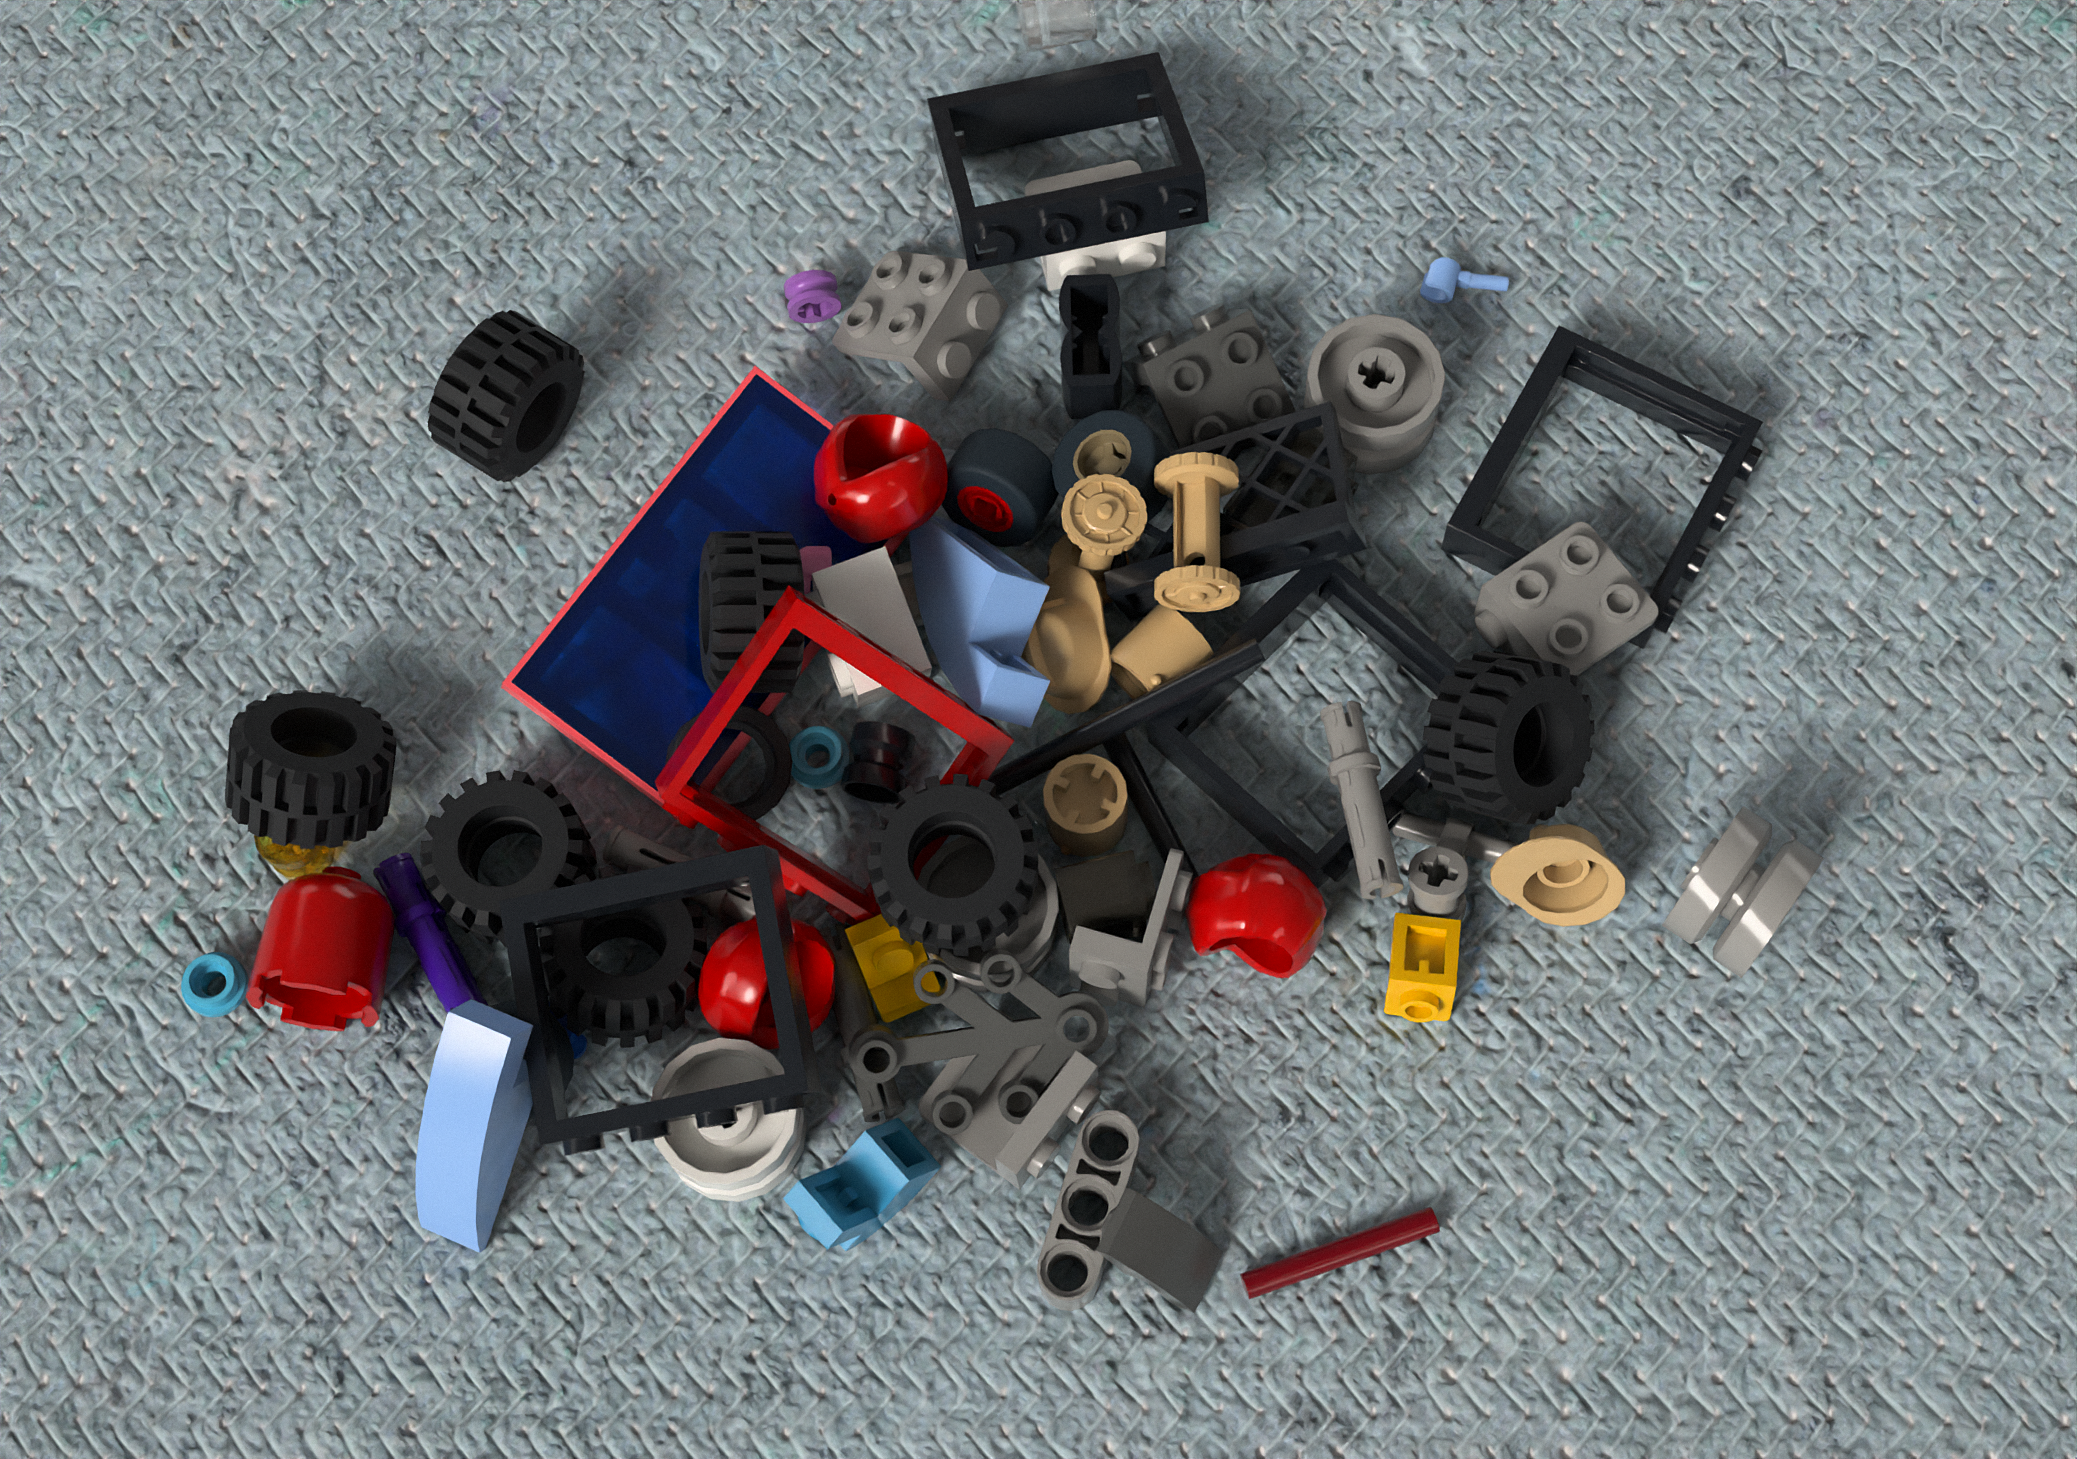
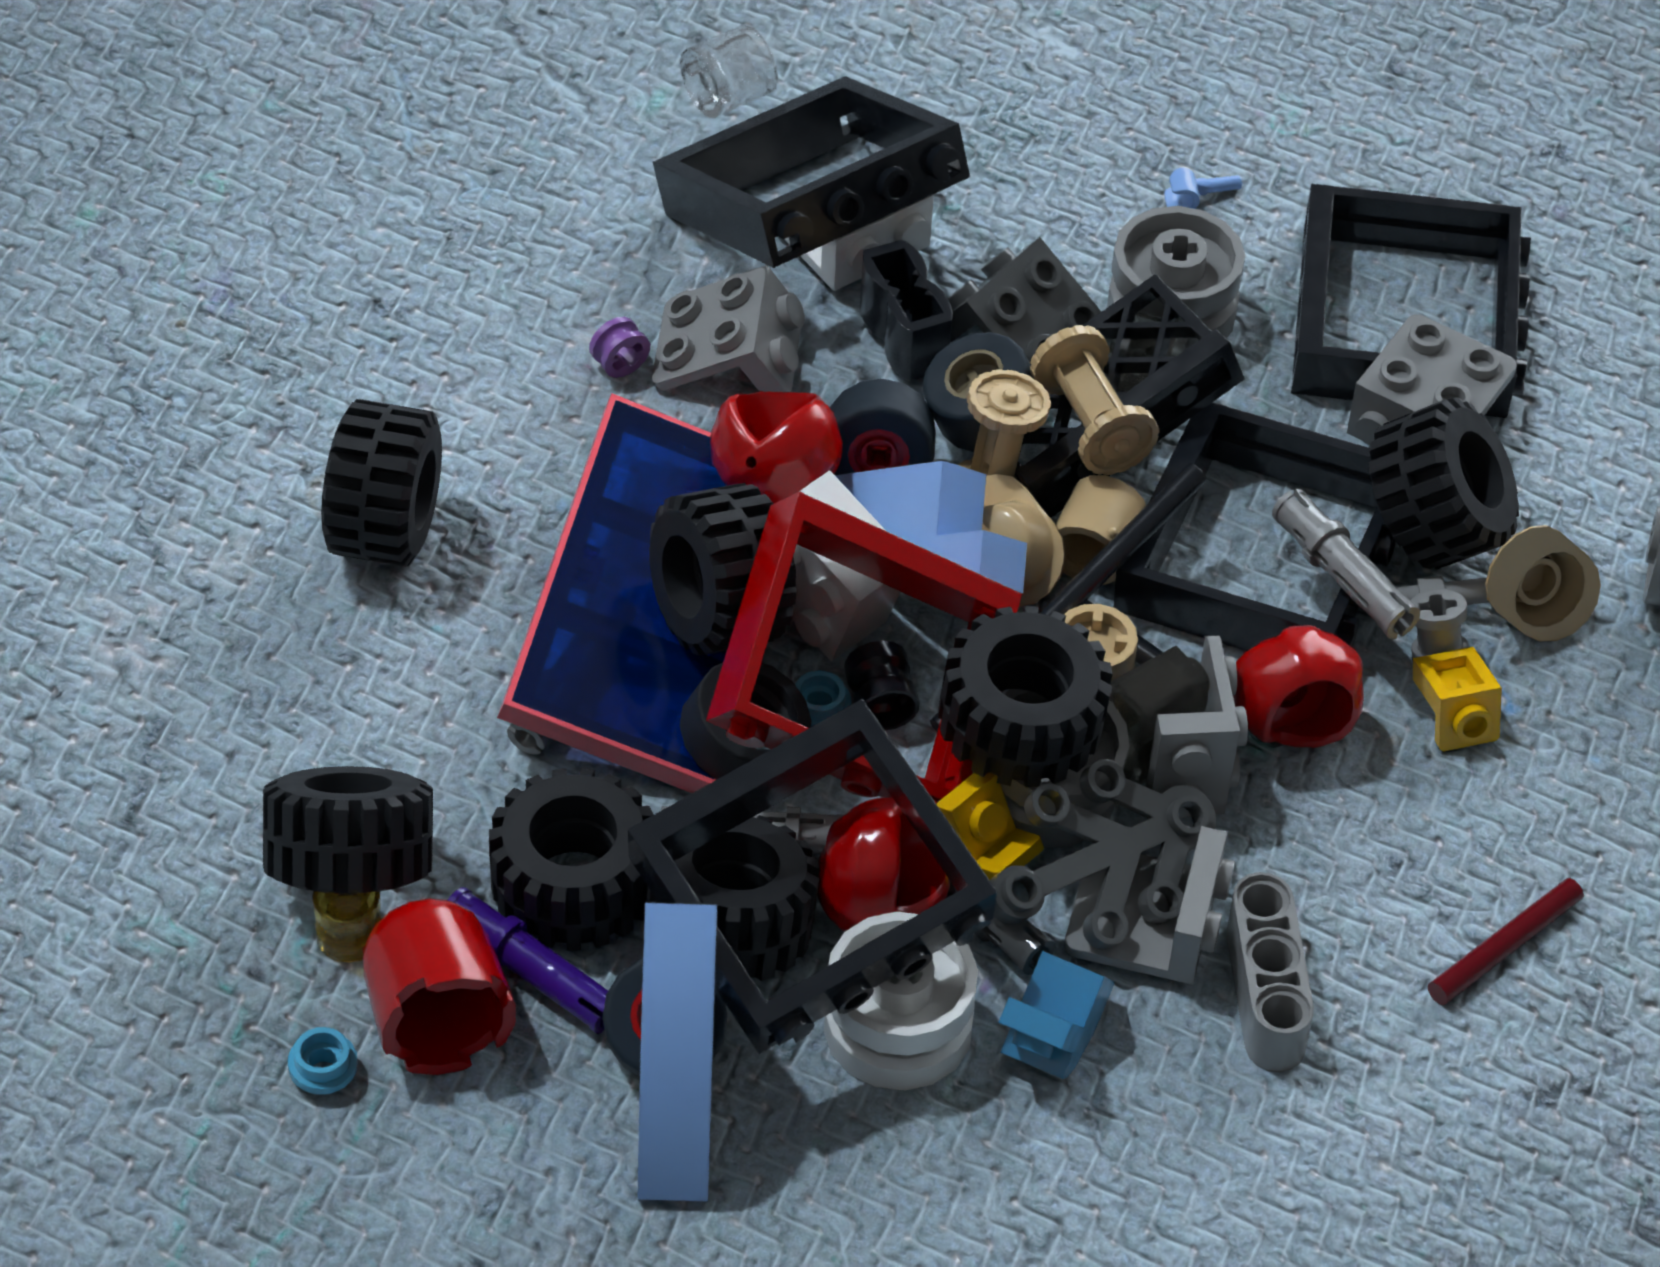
camera: 30 degrees left, 20 degrees down
dark grey slope [1096,1188,1223,1313] -> none

